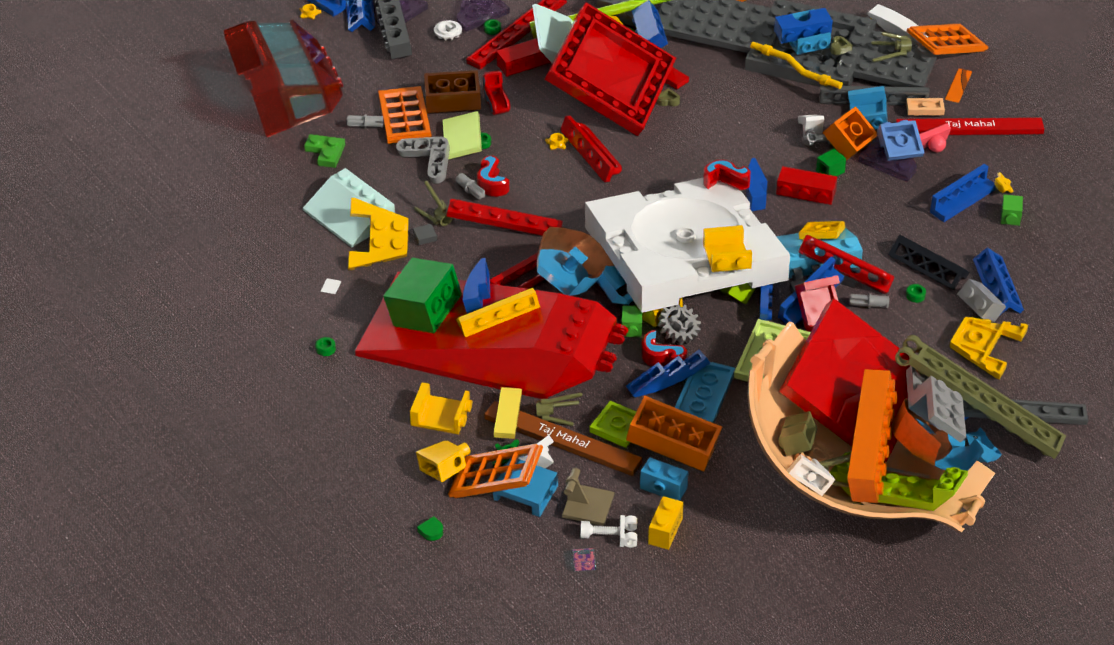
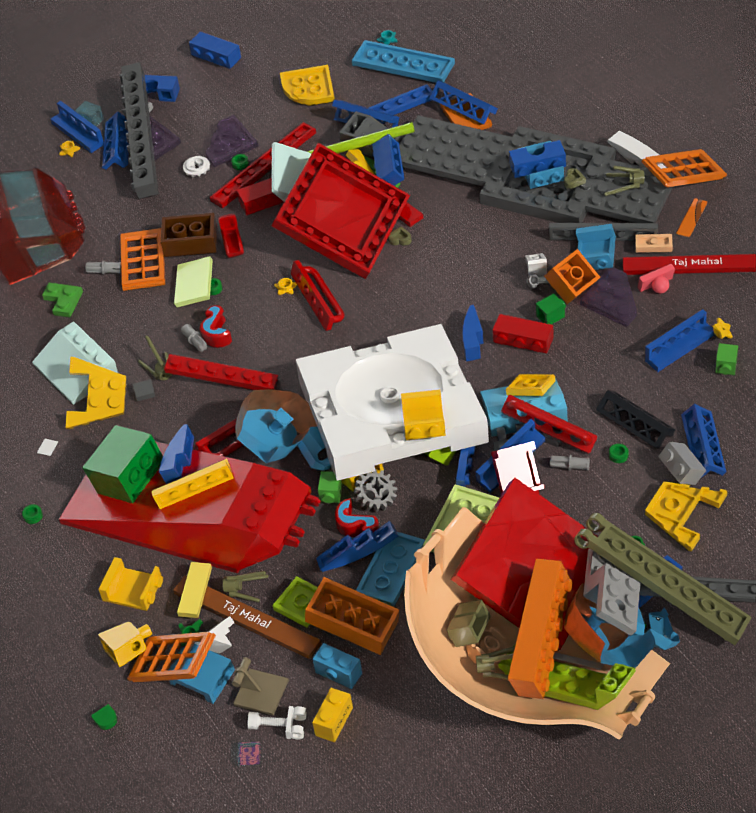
camera: 10 degrees right, 5 degrees up
light grey beam [396,137,450,184] -> none
red animal [703,160,751,190] -> none
yellow bar [750,42,843,89] -> none
white slope [787,454,835,496] -> none
medium blue plate [877,120,924,161] -> none

